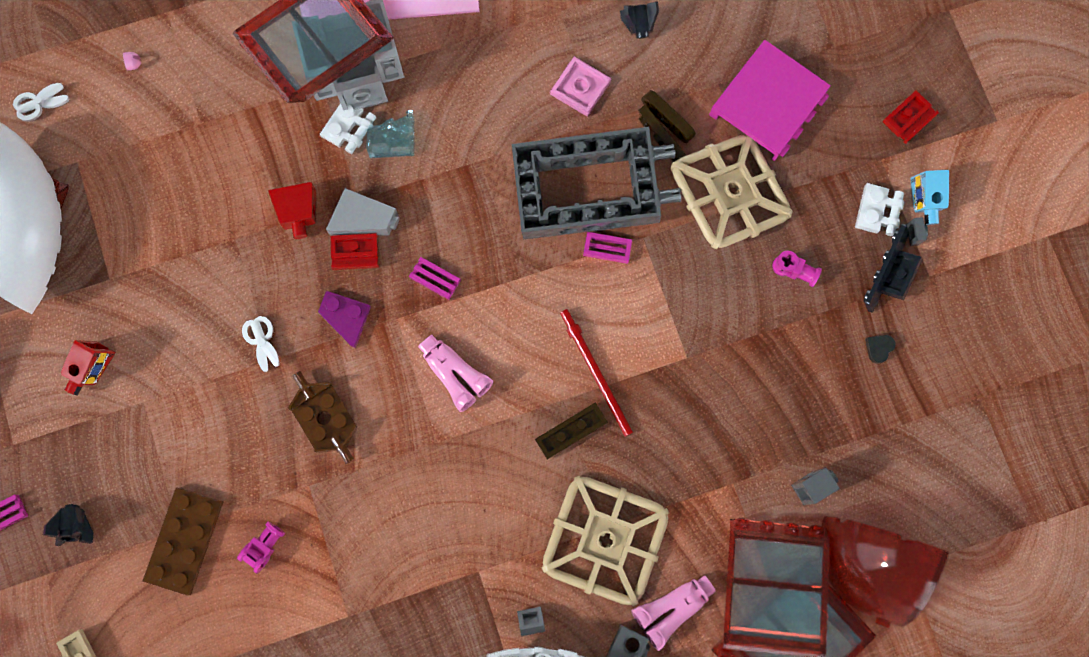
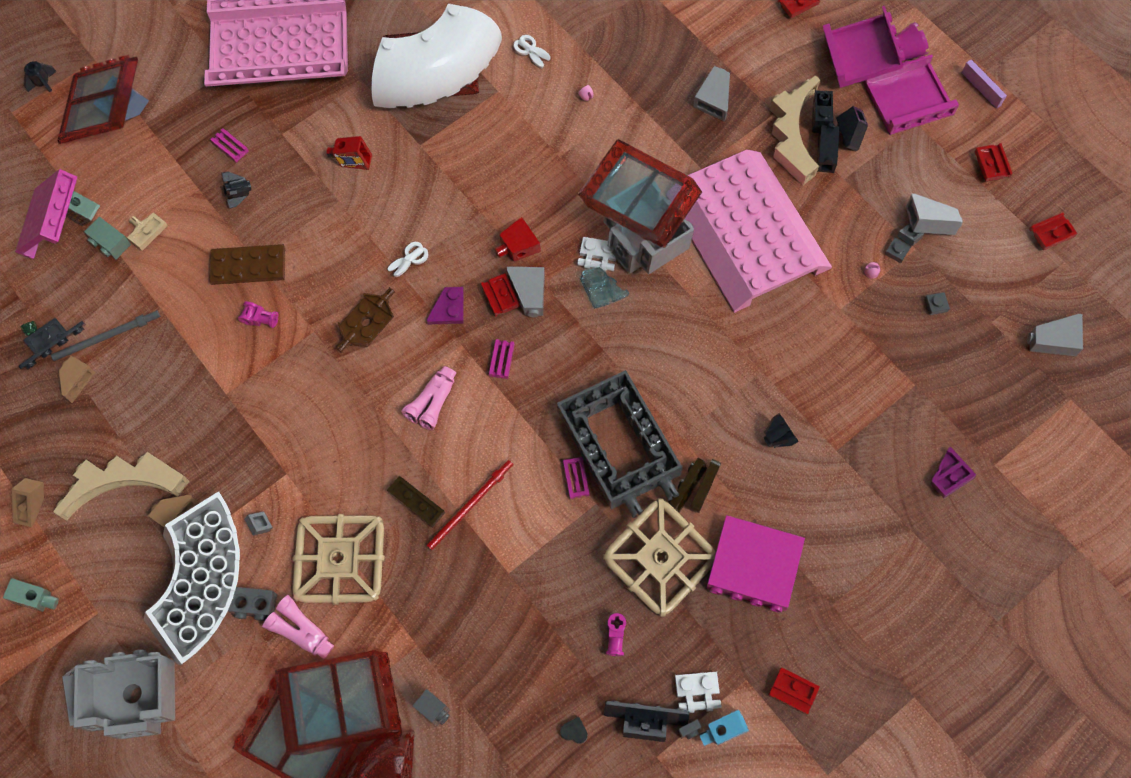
camera: 75 degrees right, 10 degrees down
bright pink tile [550,56,611,117] -> none

